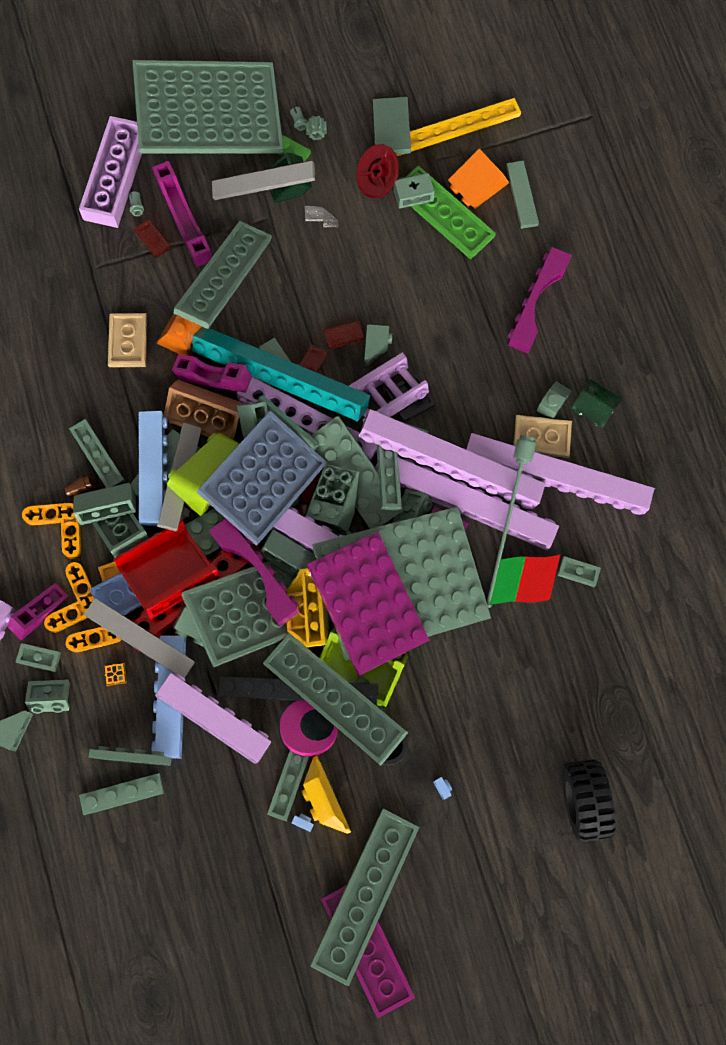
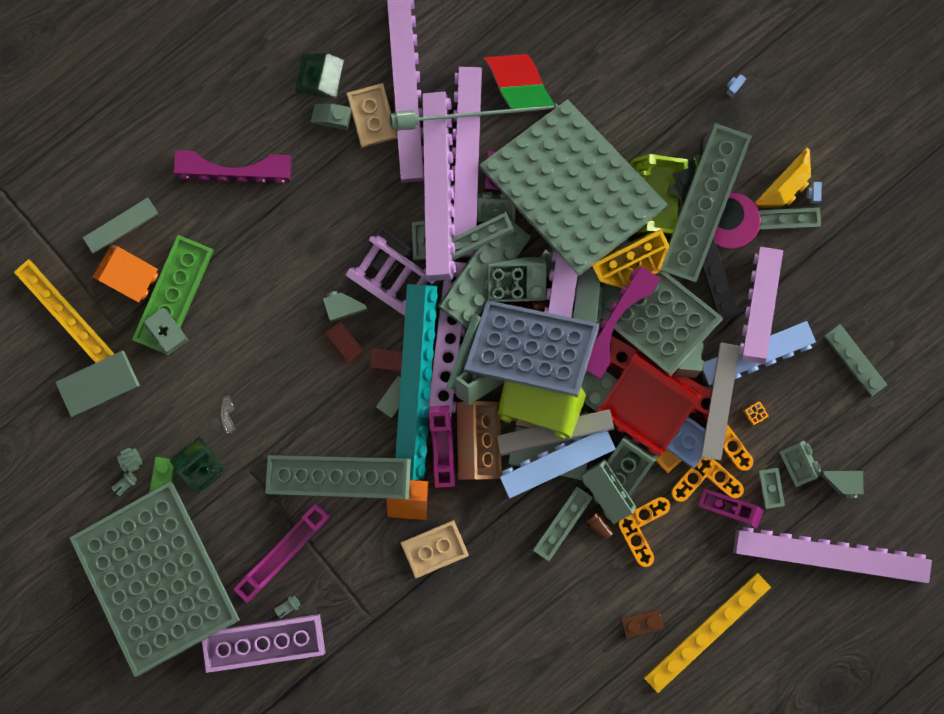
camera: 110 degrees left, 10 degrees up
sand green plate [88,746,171,766] -> none
clear red plate [134,219,170,258] -> none
light grey tile [212,161,315,200] -> none
magenta plate [307,532,430,676] -> none
sand green plate [310,809,419,986] -> none
magenta plate [321,885,415,1019] -> none
dark red piece [356,144,399,199] -> none
sand green plate [557,556,601,587] -> none

